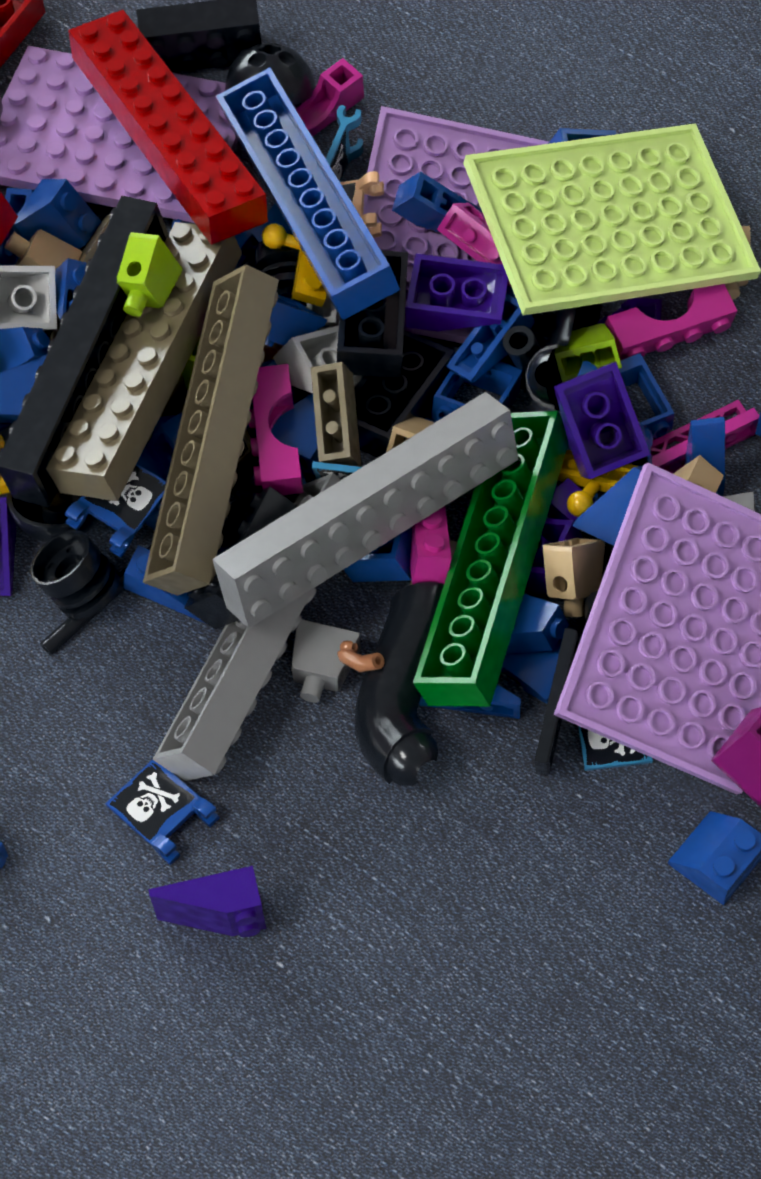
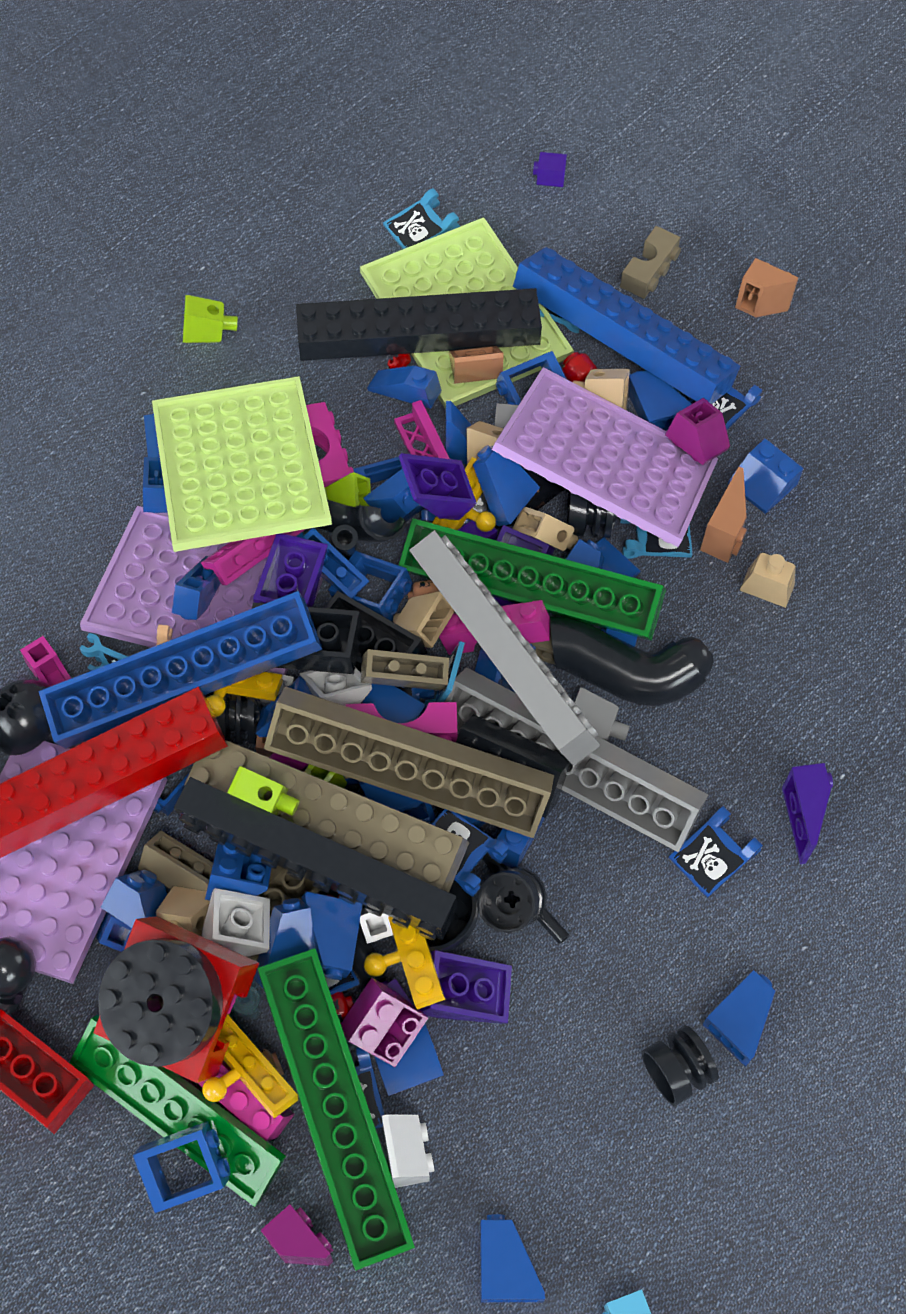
camera: 90 degrees left, 0 degrees up
nougat arm [337,640,384,673] -> none
black tile [534,628,579,776] -> none
none -> nougat slope [700,467,747,563]
none -> tan torso [740,553,796,608]

